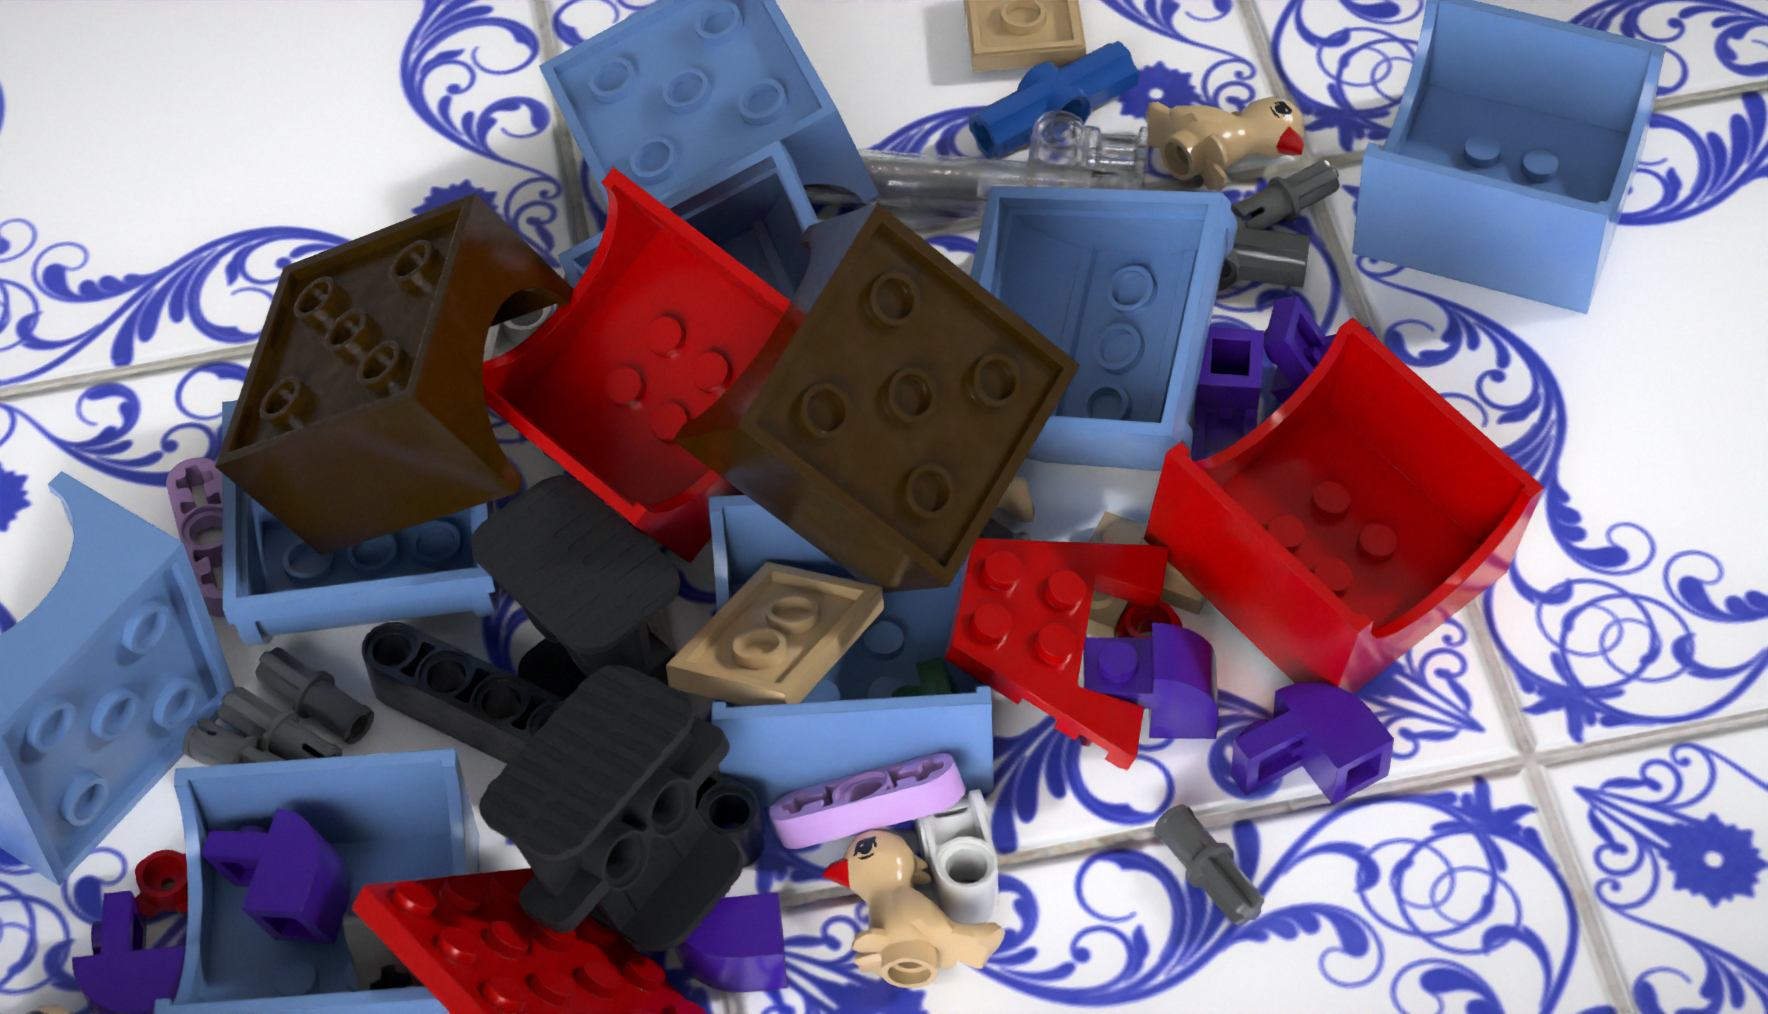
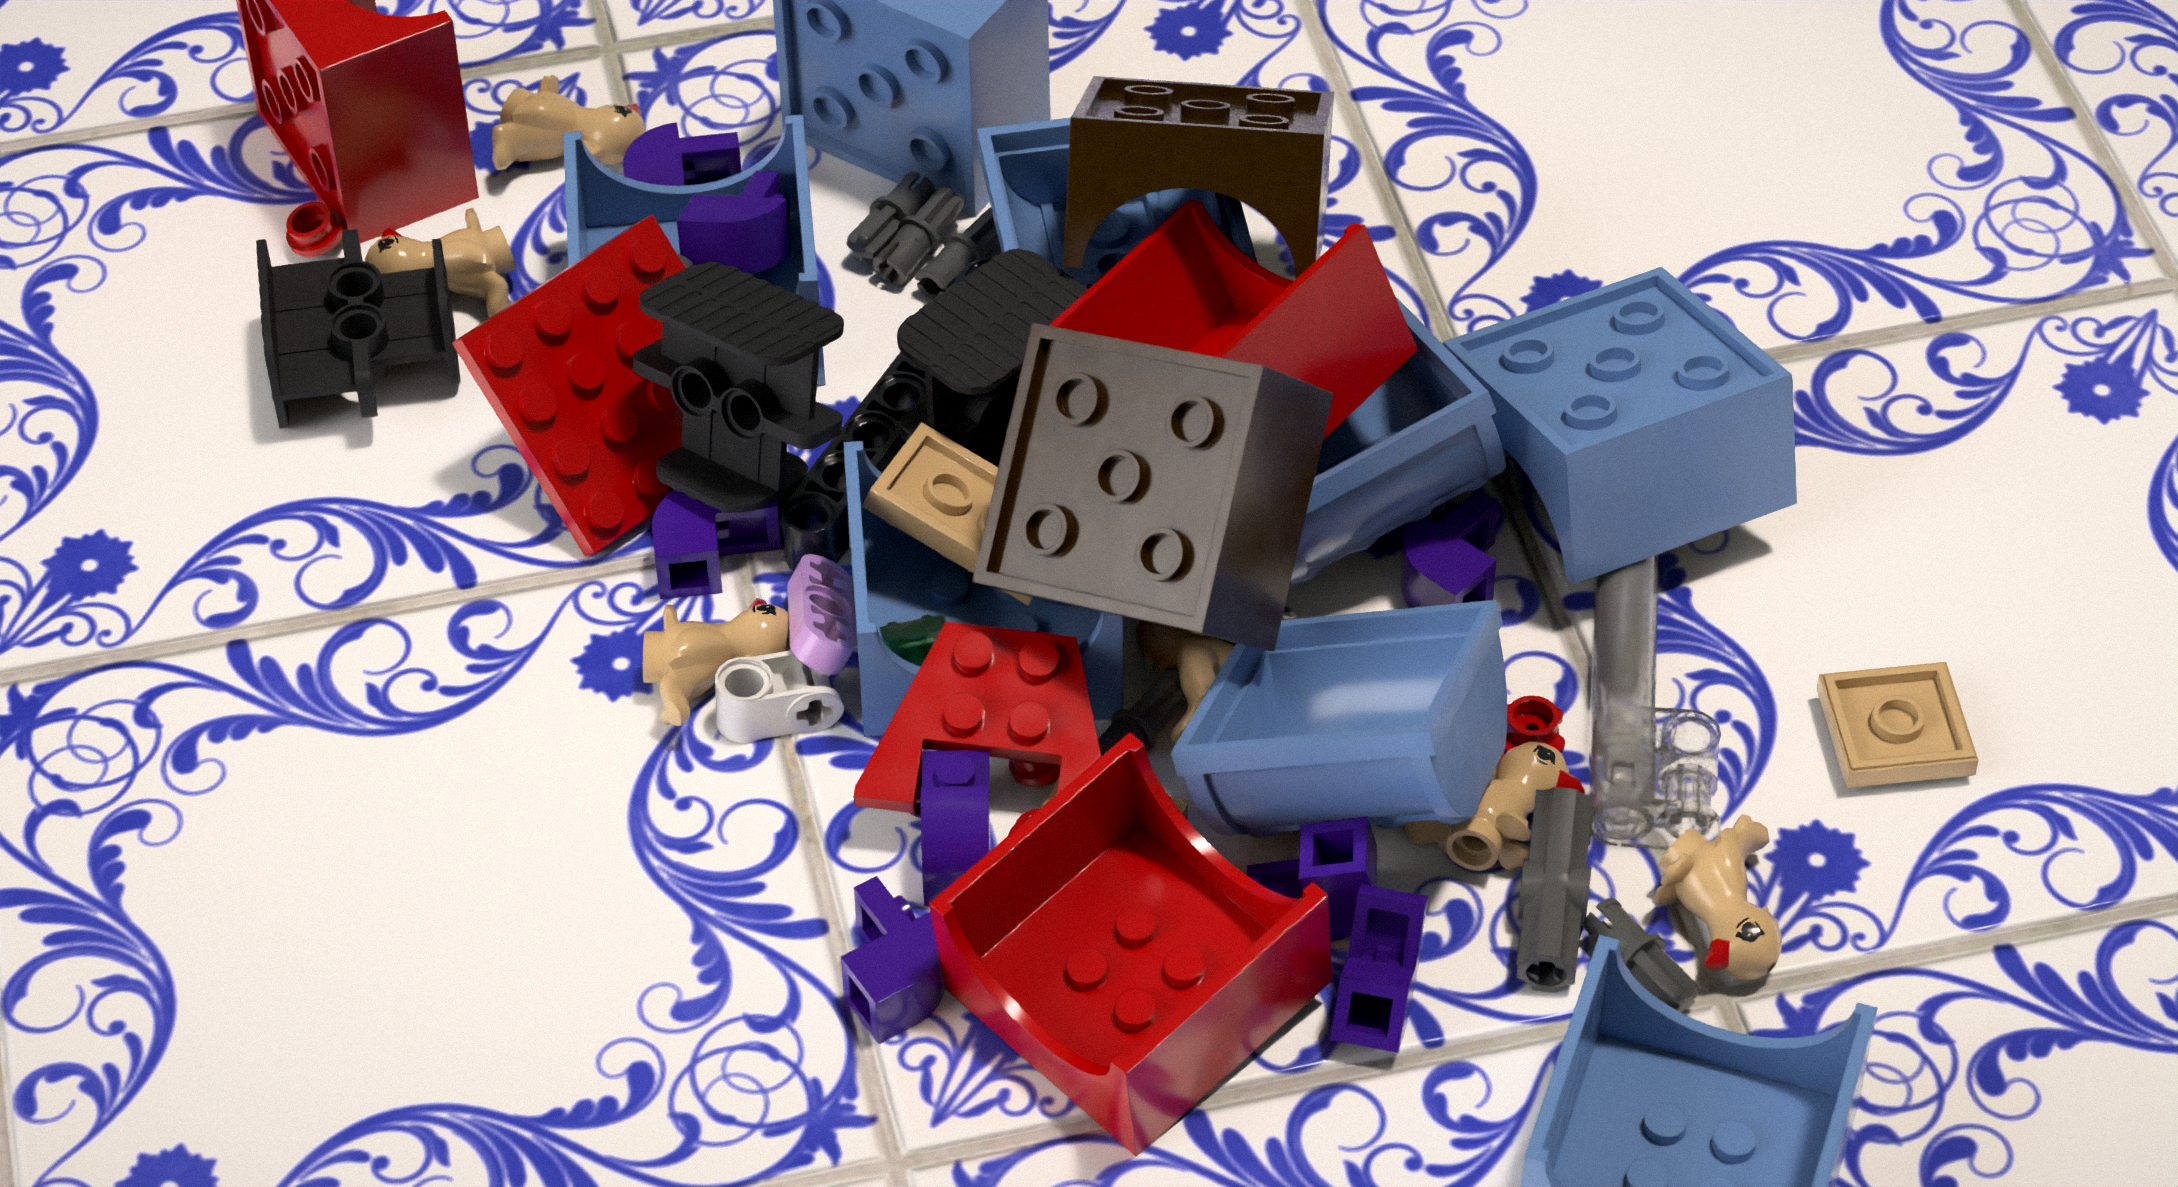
camera: 85 degrees right, 5 degrees down
blue piece [969,40,1139,160] -> none
dark grey axle [1154,804,1265,926] -> none

